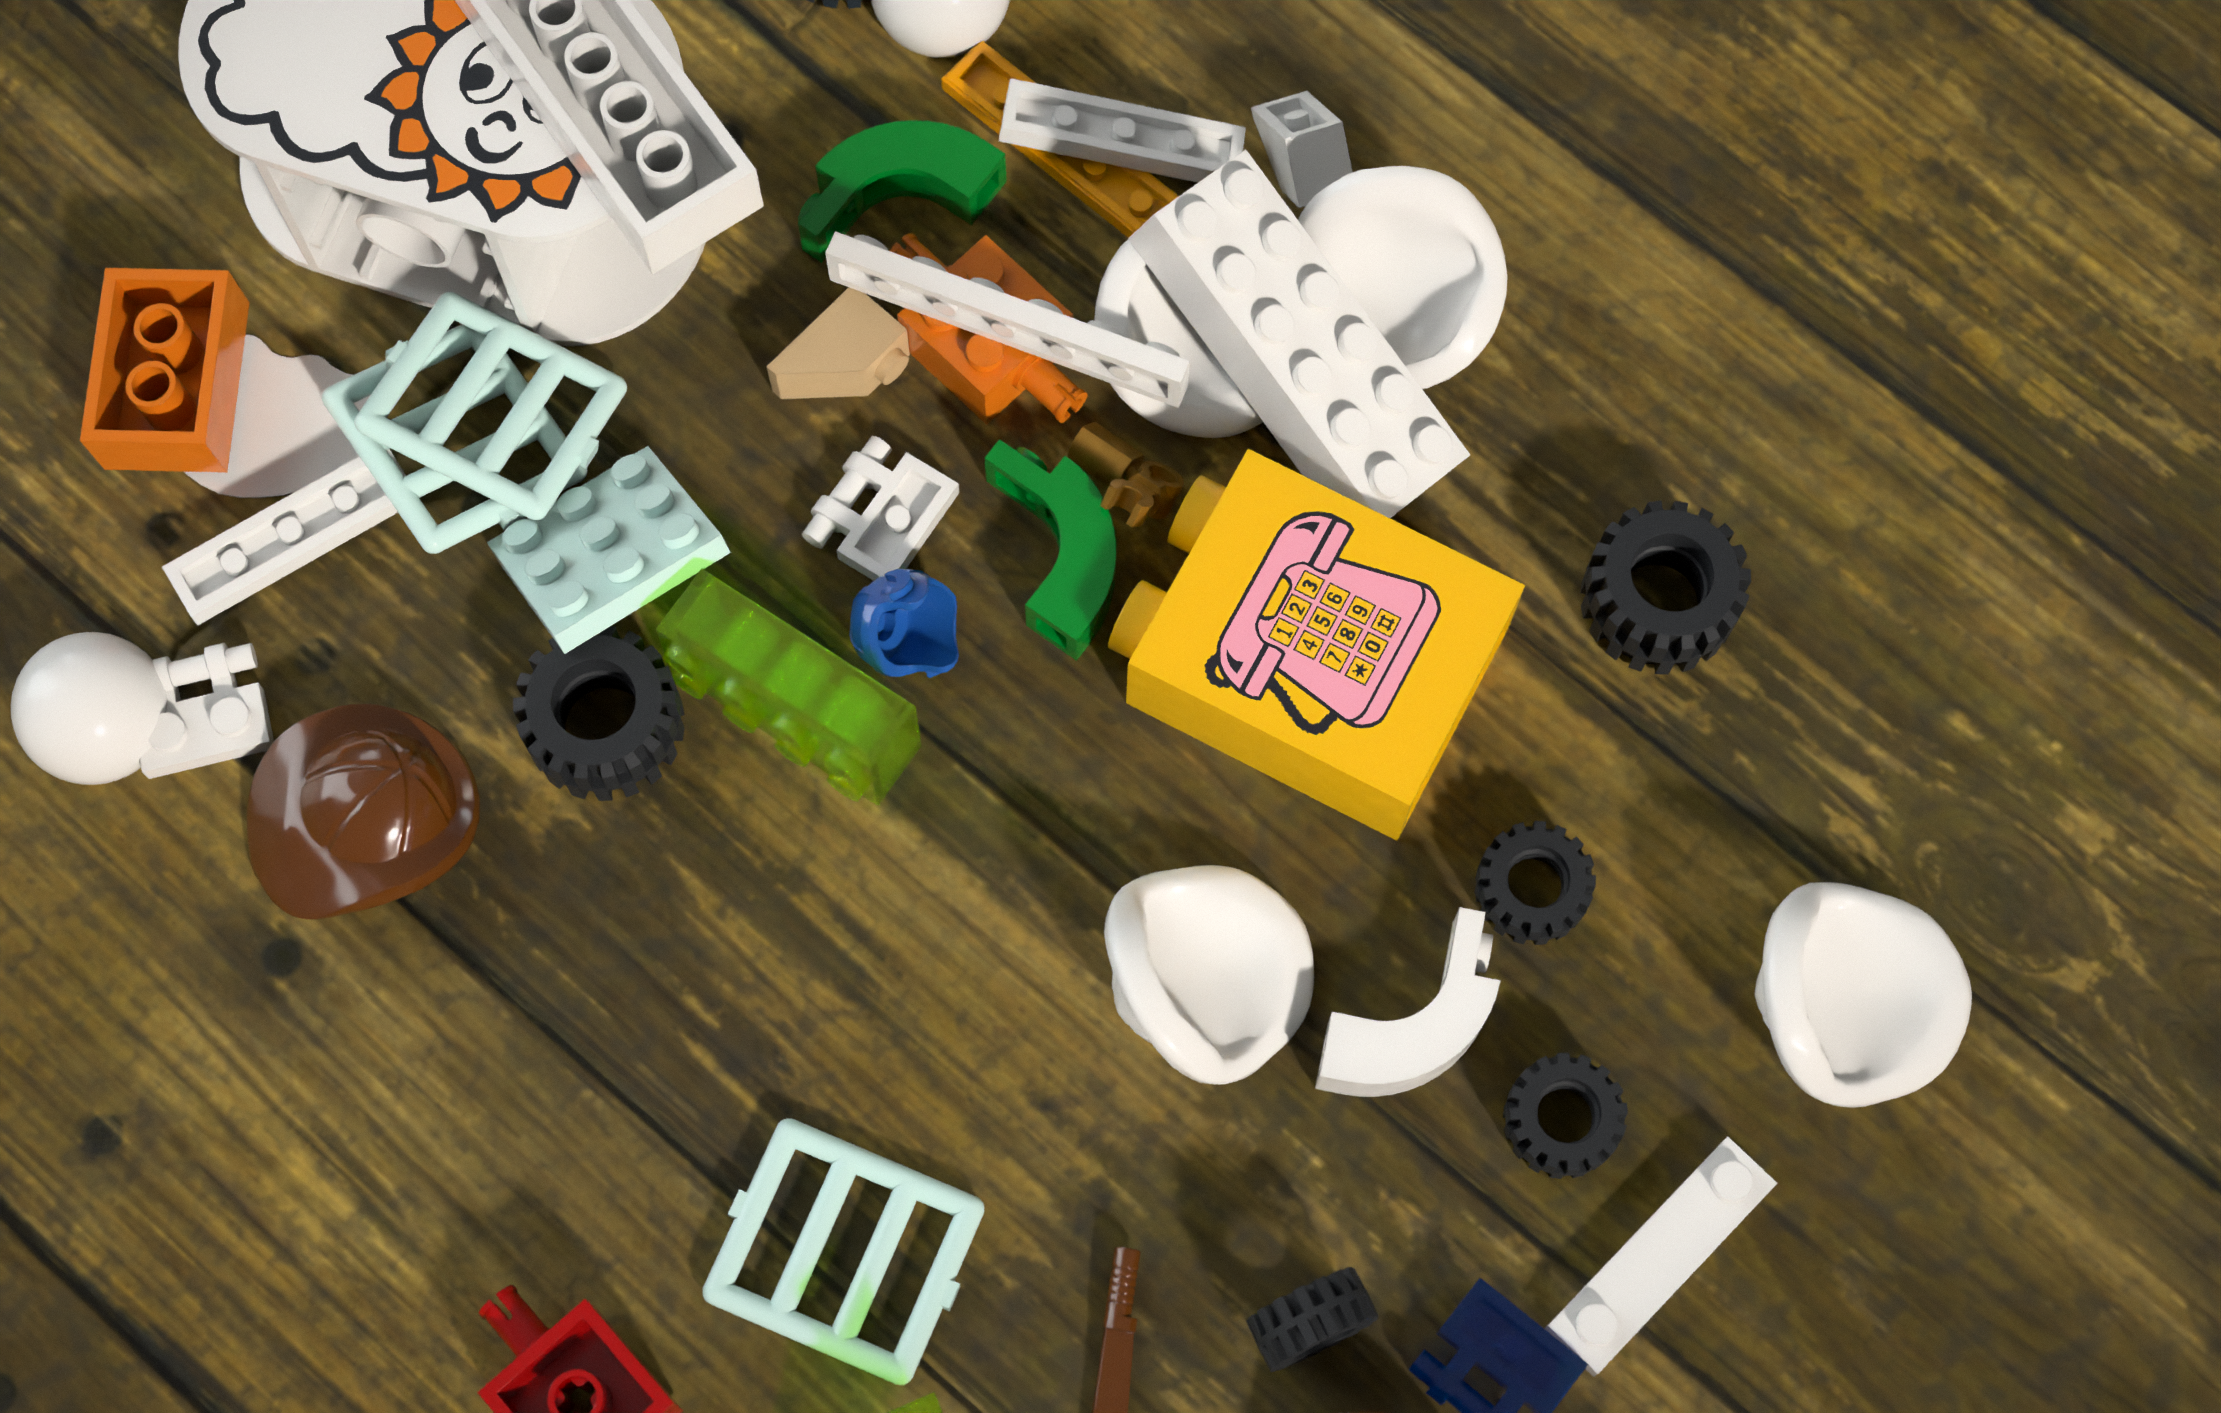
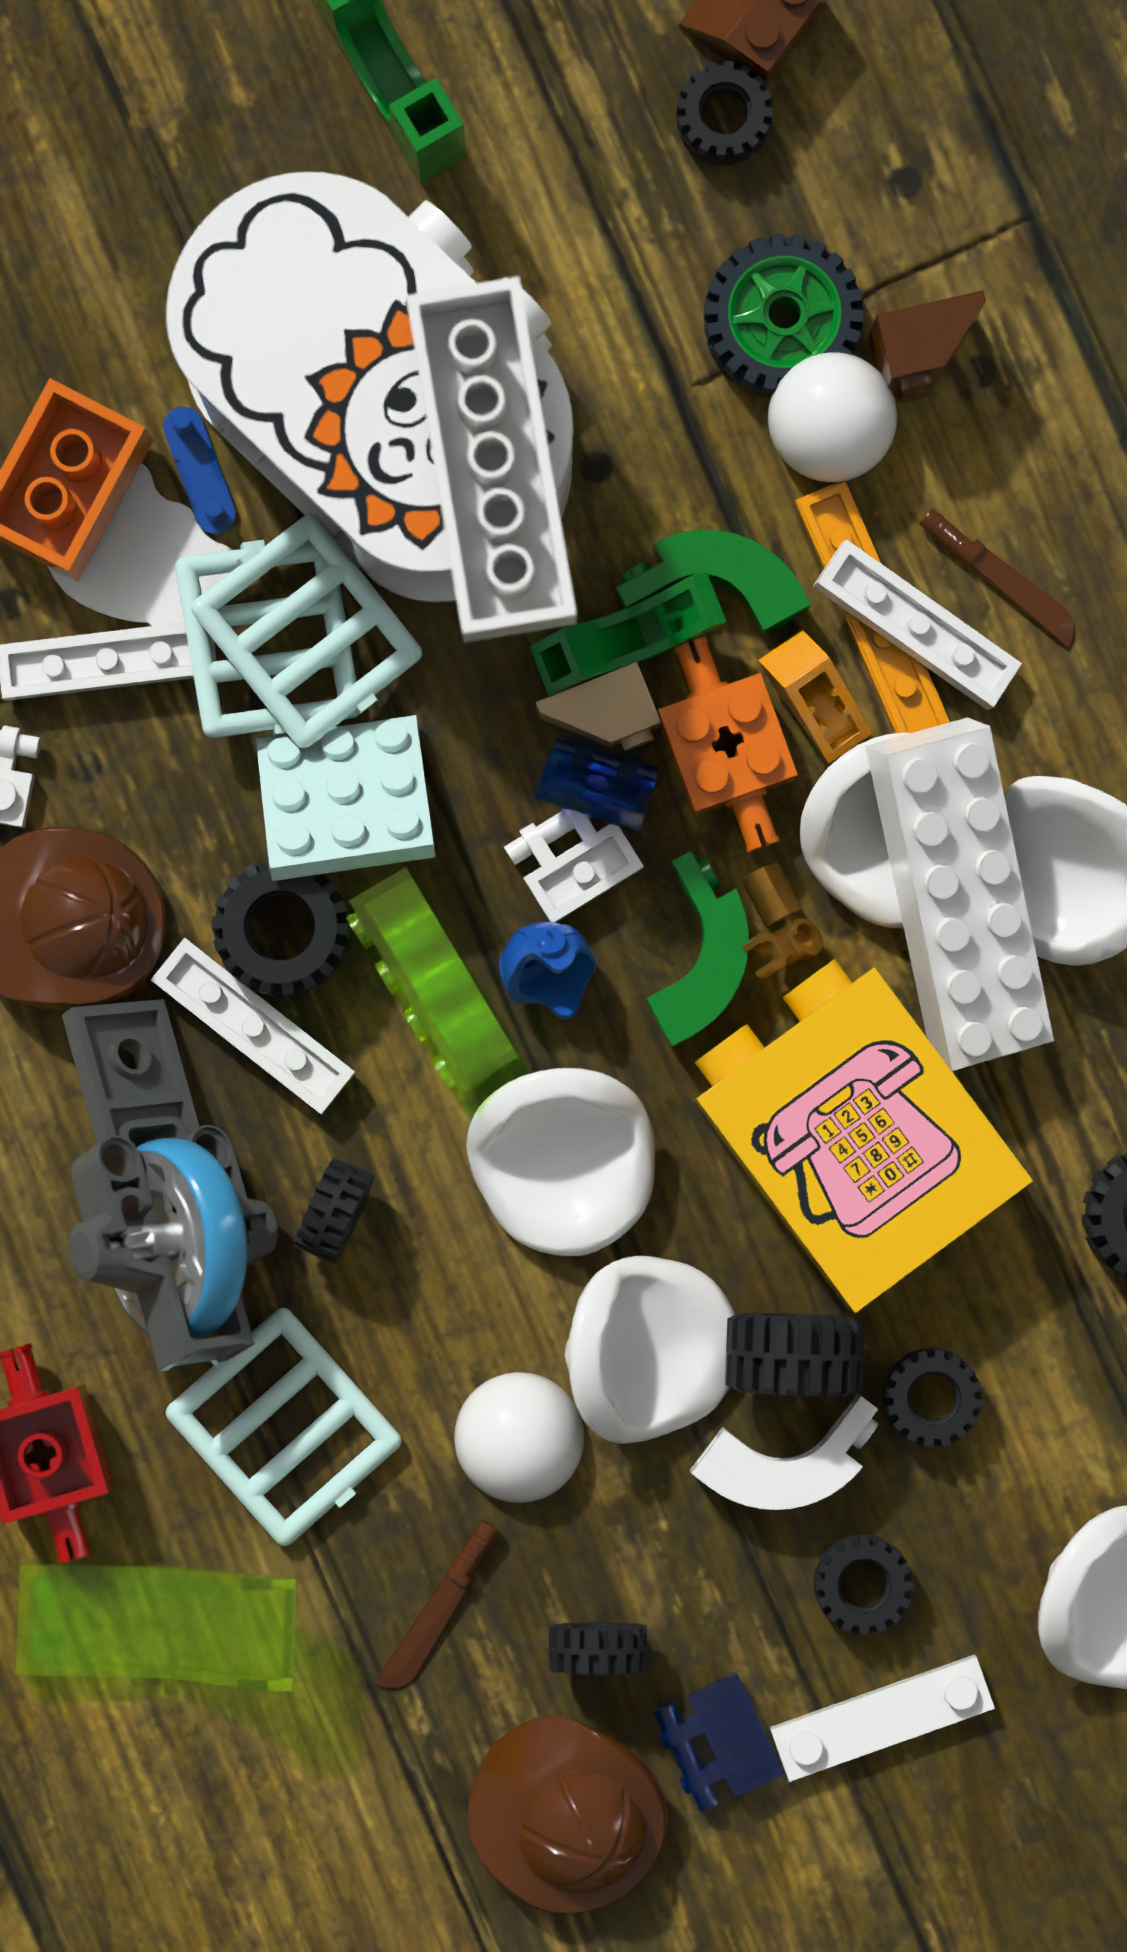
camera: 25 degrees right, 15 degrees up
white plate [825,231,1190,408] -> none
white slope [1251,91,1352,208] -> none
none -> dark grey piece [62,999,278,1371]
none -> white plate [151,937,356,1115]
none -> blue piece [163,407,236,534]
none -> black tyre [294,1158,375,1264]
none -> white piece [454,1372,584,1503]
none -> white piece [466,1068,655,1256]
none -> green arch [529,571,726,697]
none -> clear blue plate [535,736,660,831]
none -> black tyre [725,1313,865,1397]
none -> light orange arch [758,630,872,764]
none -> reddish brown piece [919,508,1074,648]

